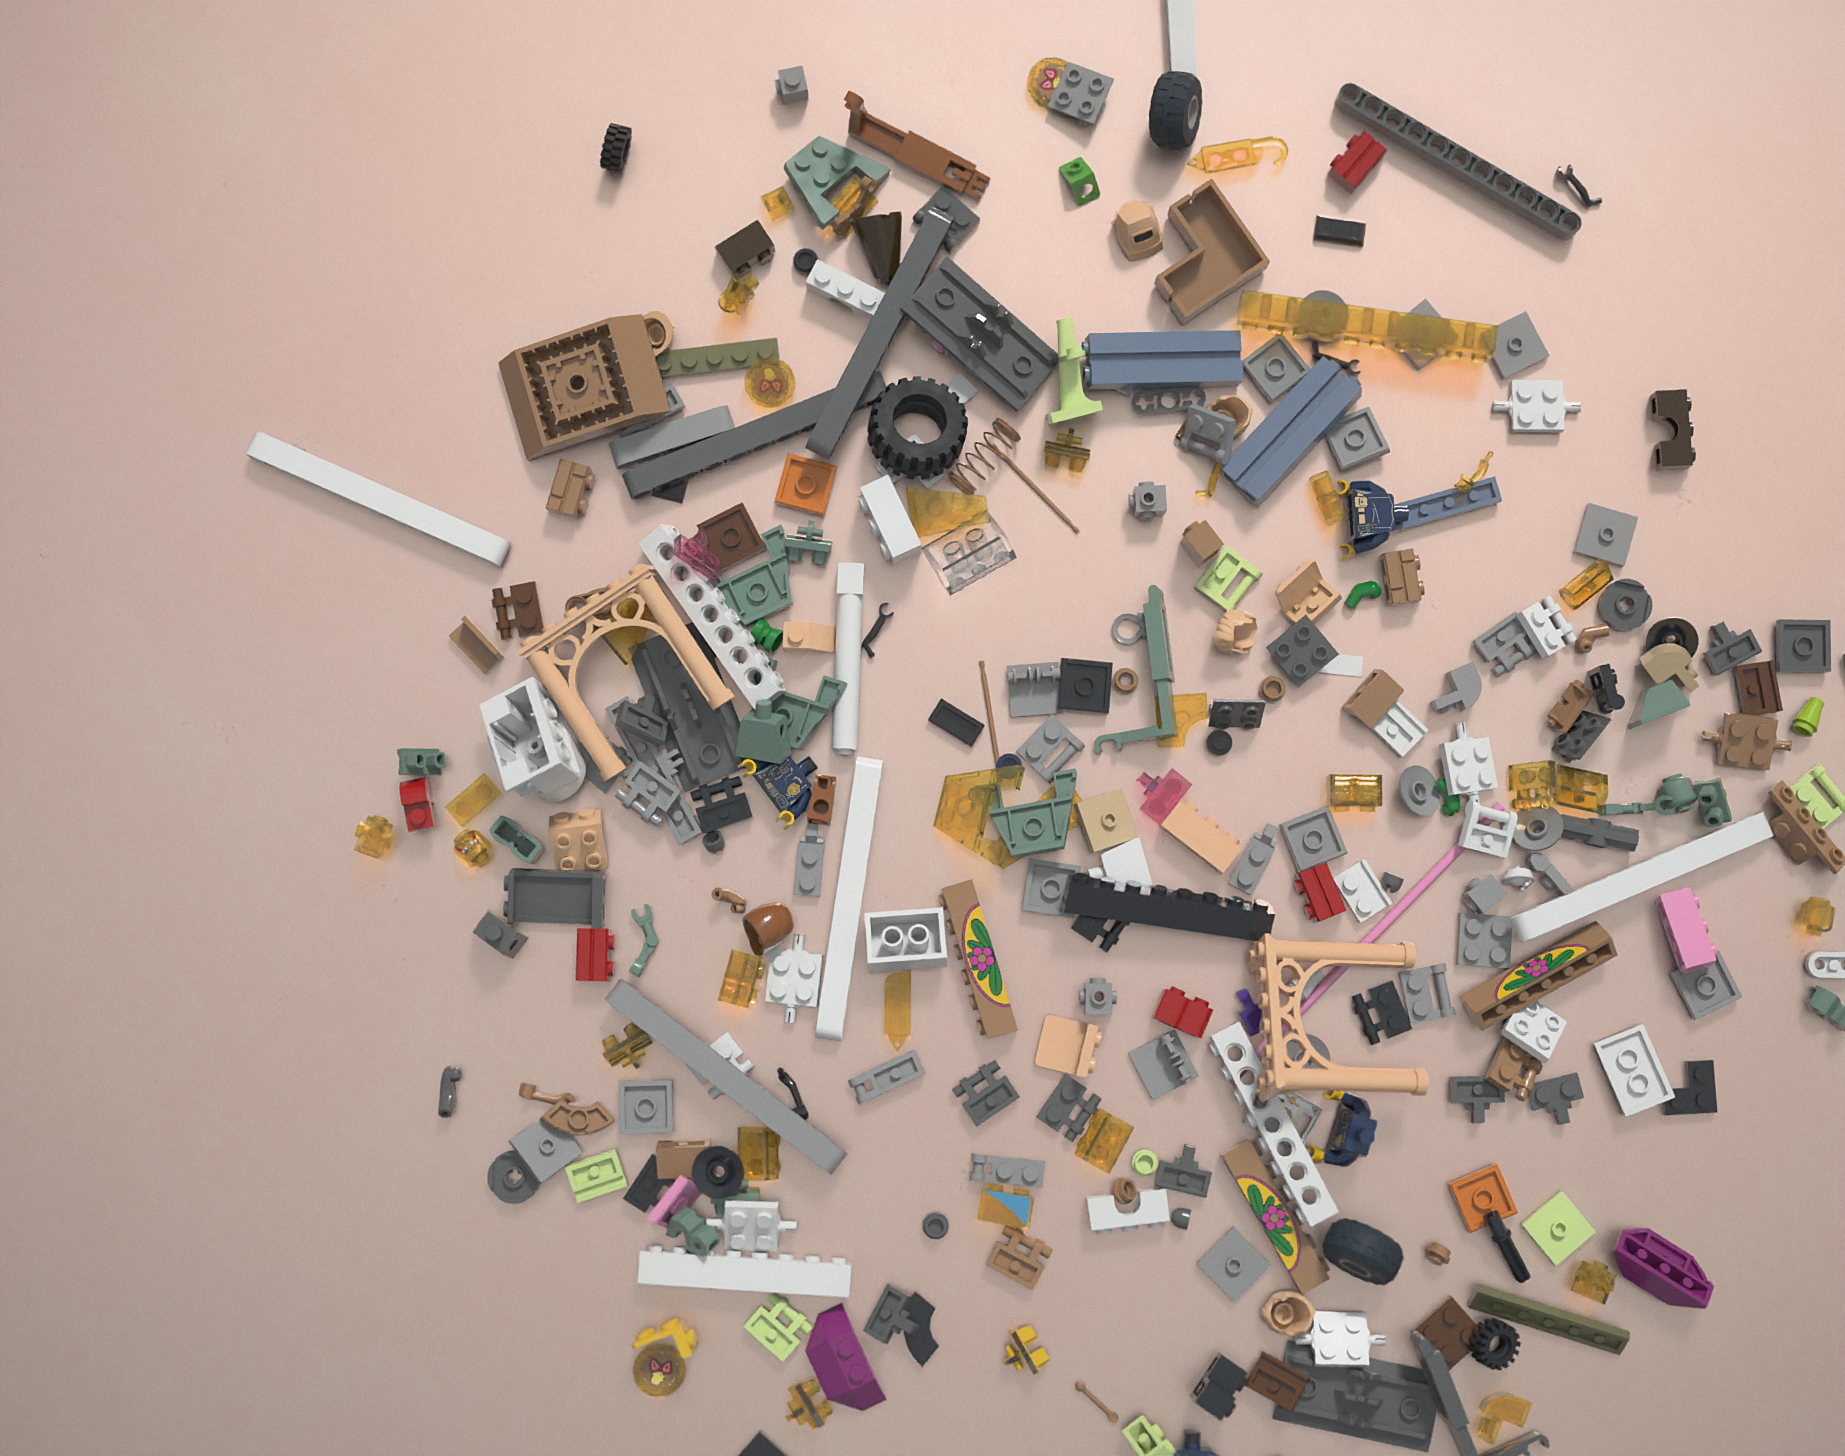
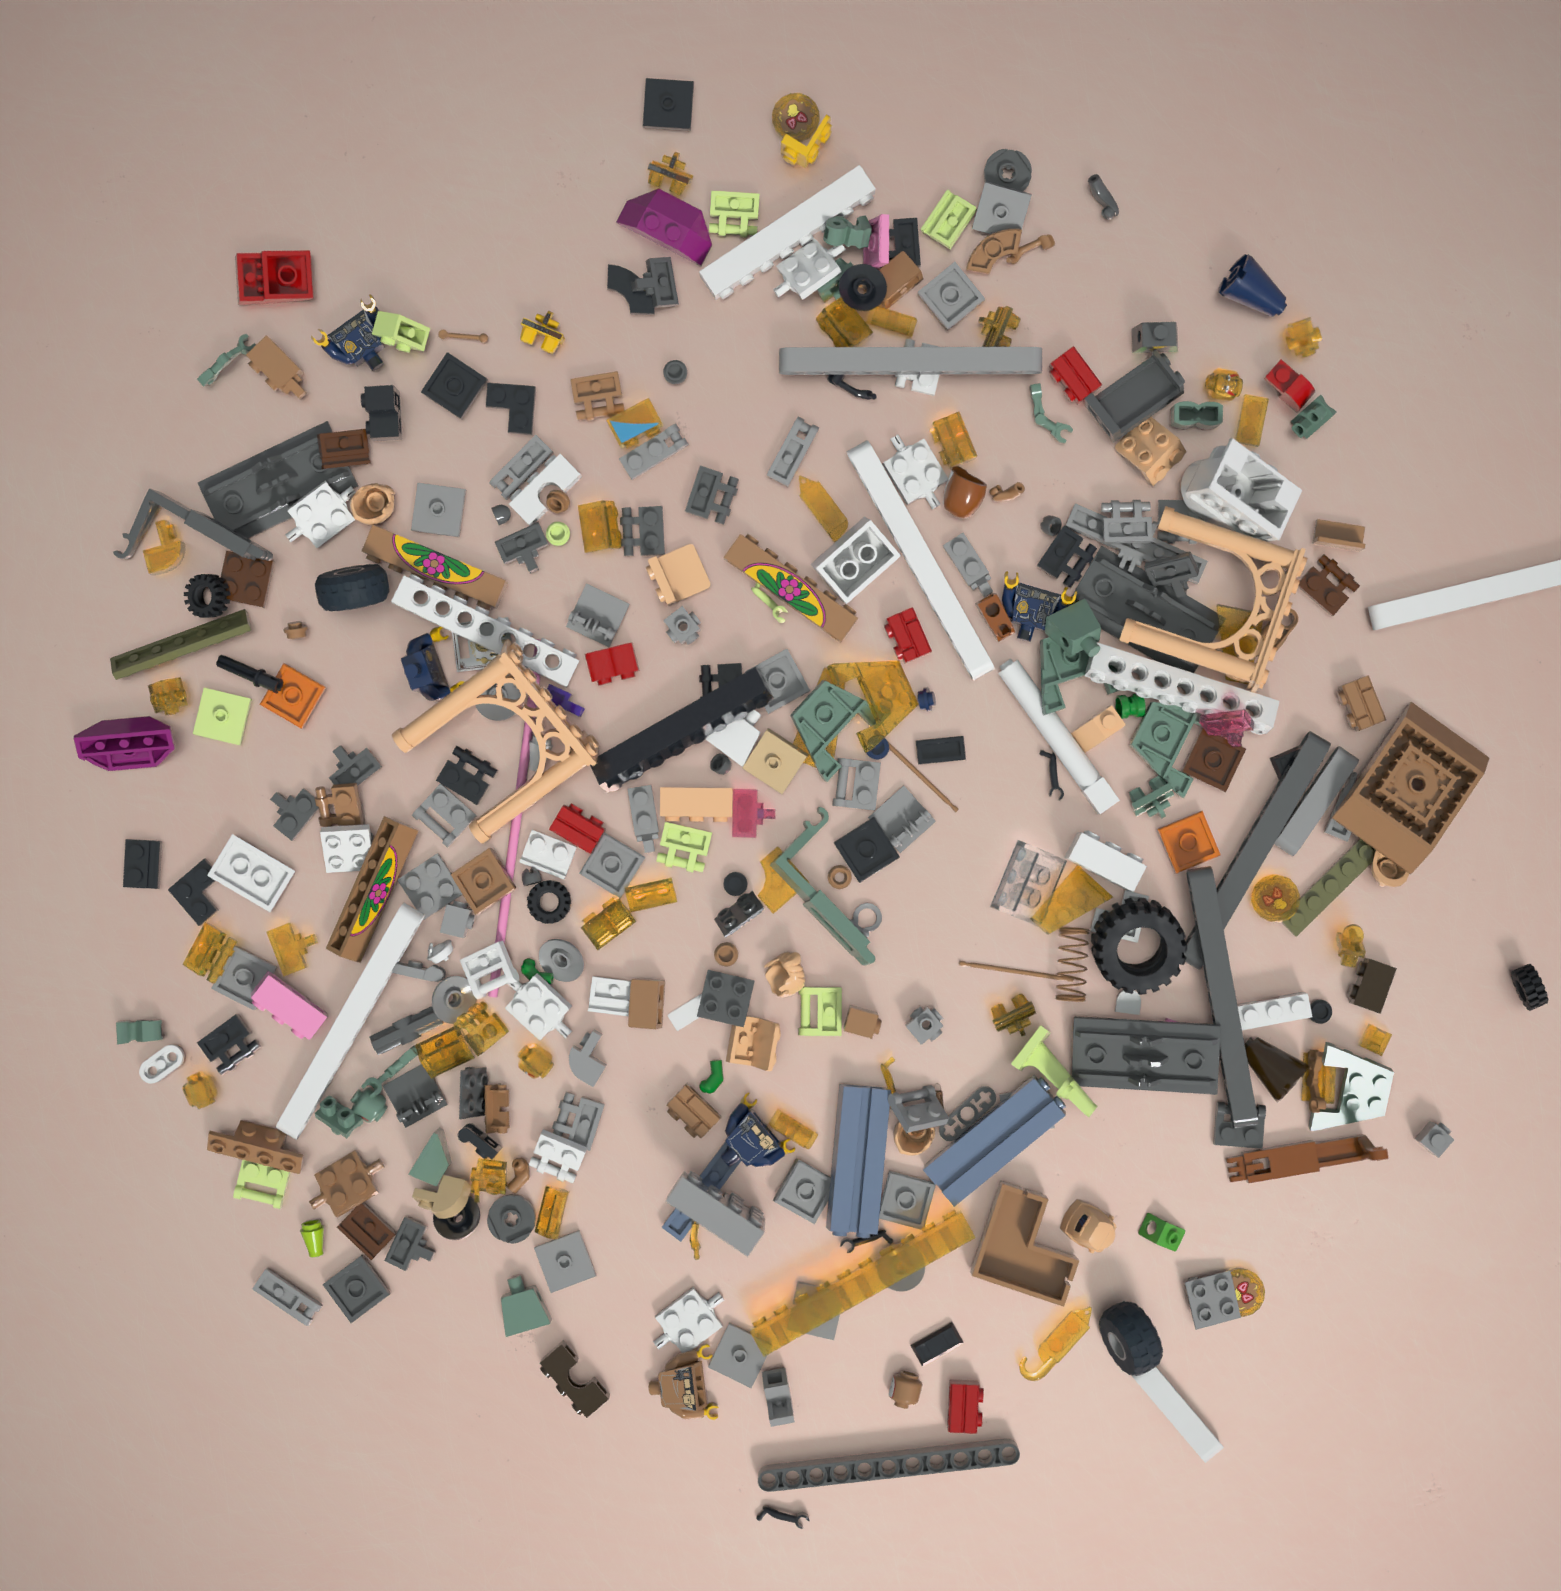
camera: 145 degrees right, 5 degrees up
none -> black plate [123,839,162,889]
none -> clear yellow plate [182,922,237,984]
none -> black plate [197,1014,261,1075]
none -> clear yellow hinge [266,923,318,977]
none -> dark grey hinge [383,1063,448,1128]
none -> black plate [421,352,488,420]
none -> medium nougat plate [450,848,517,915]
none -> clear yellow bracket [470,1158,507,1203]
none -> black plate [486,383,536,435]
none -> light grey plate [489,435,554,500]
none -> sand green torso [501,1275,552,1337]
none -> clear yellow head [517,1043,554,1079]
none -> black tyre [527,880,571,924]
none -> clear yellow plate [625,878,677,912]
none -> medium nougat torso [648,1344,719,1420]
none -> yellowish green plate [656,822,712,872]
none -> light grey piece [666,1171,765,1257]
none -> dark grey hinge [710,754,731,775]
none -> yellowish green piece [751,582,788,623]
none -> light grey brick [762,1368,795,1427]
none -> clear yellow brick [866,306,917,337]
none -> red brick [884,607,932,664]
none -> medium nougat head [888,1371,923,1409]
none -> dark blue plate [918,687,936,711]
none -> dark blue cone [1218,254,1287,317]

